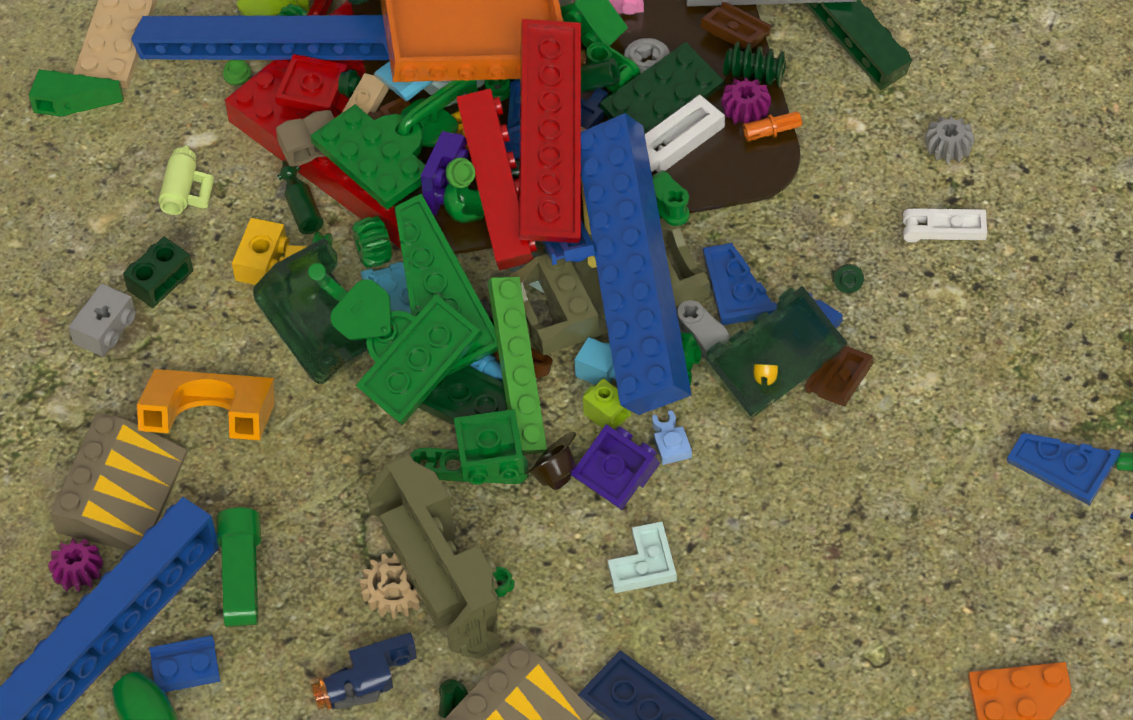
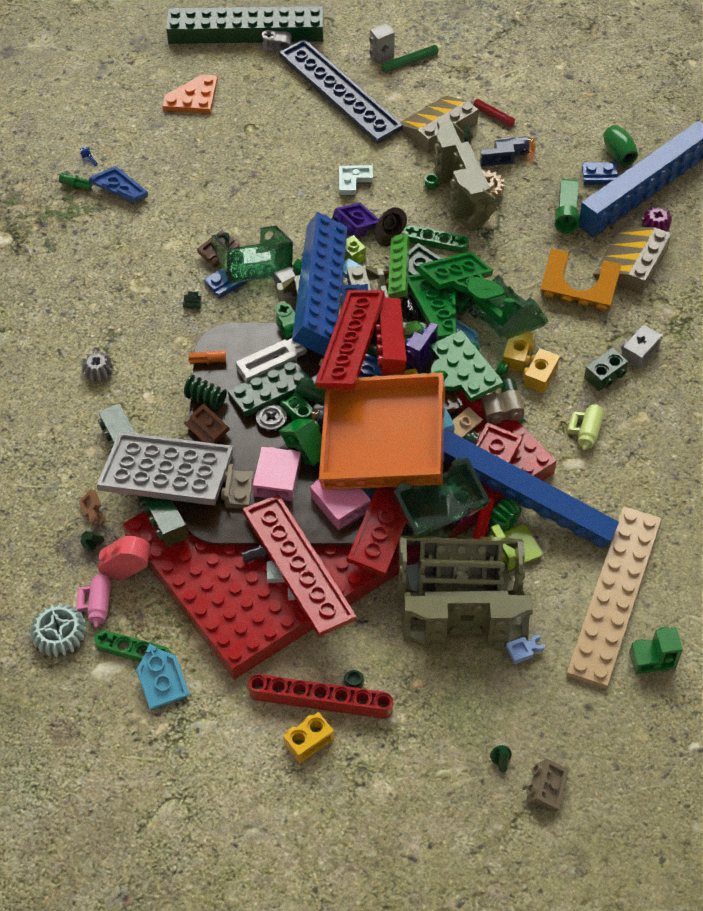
camera: 170 degrees left, 0 degrees up
green slope [29,69,124,117] -> none
green plate [454,409,525,485] -> none
blue wing [703,243,780,325] -> none
magenta gear [721,77,771,124] -> none
yellow hinge [753,364,778,386] -> none
white plate [903,209,987,243] -> none

